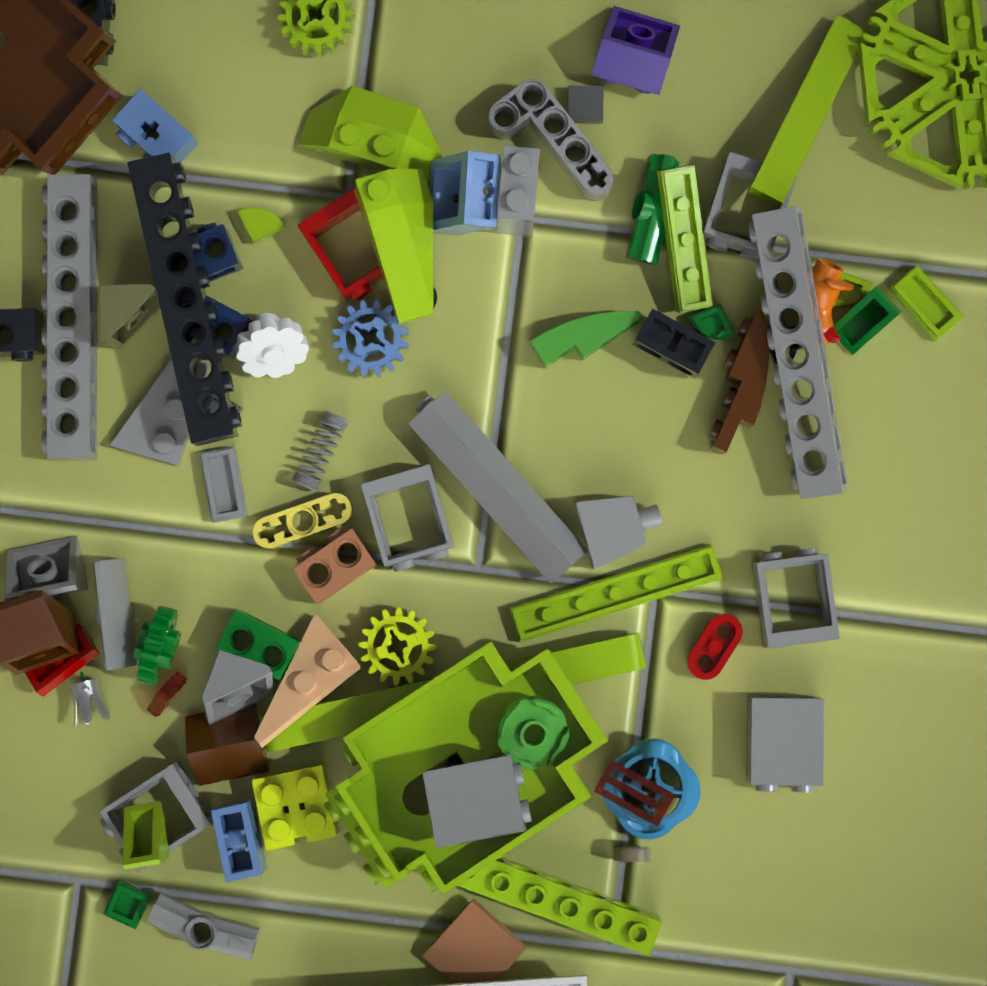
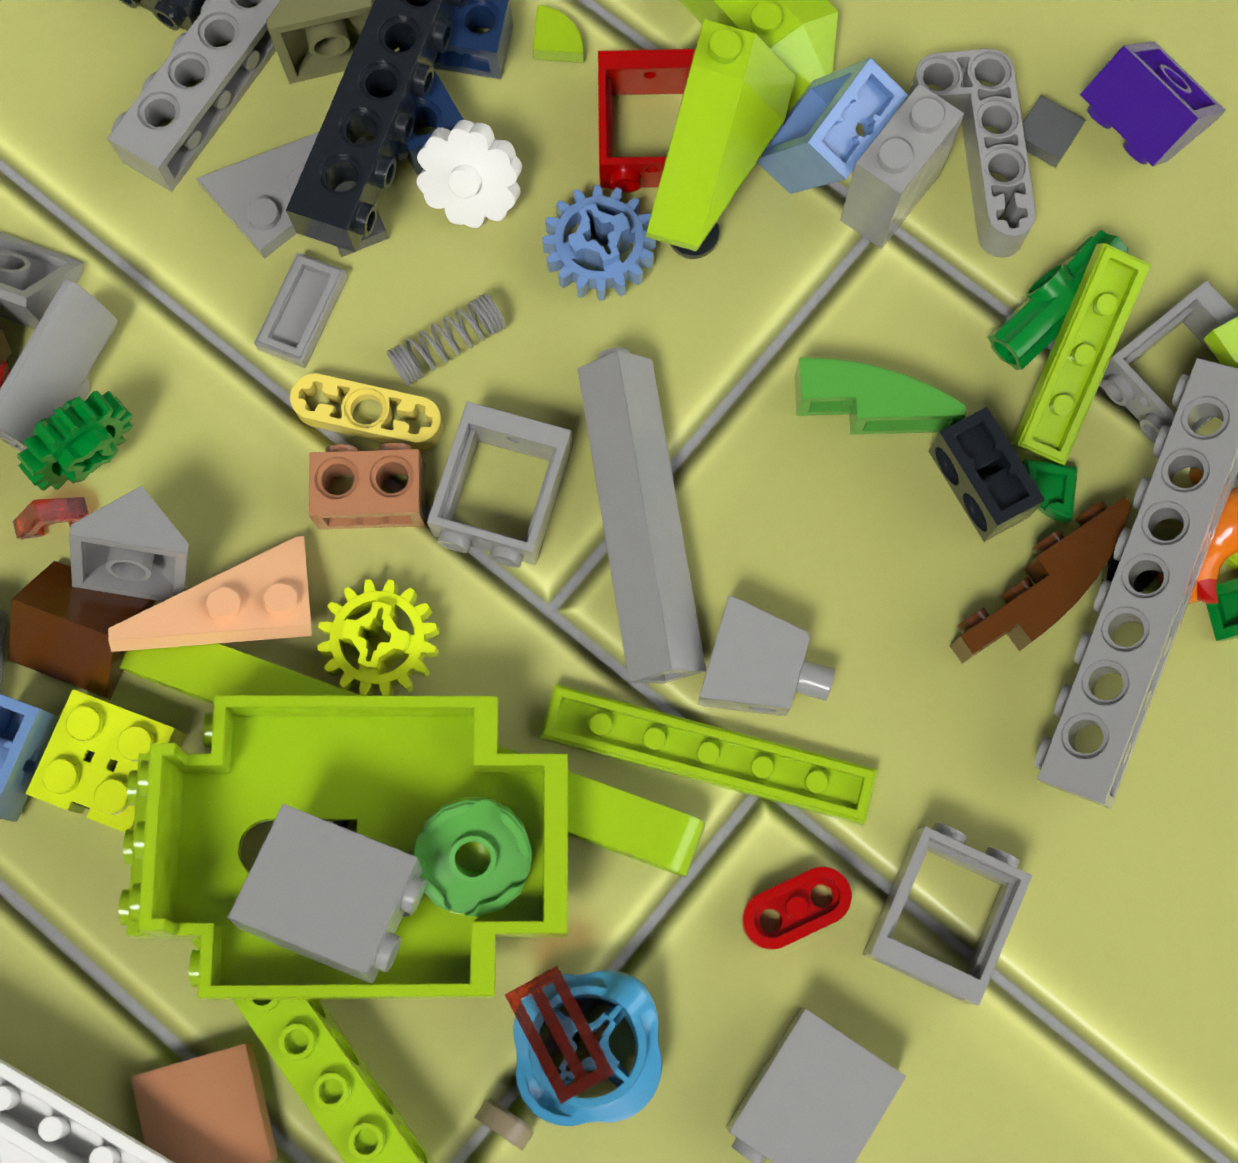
camera: 30 degrees right, 10 degrees down
green brick [216,609,301,681] -> none

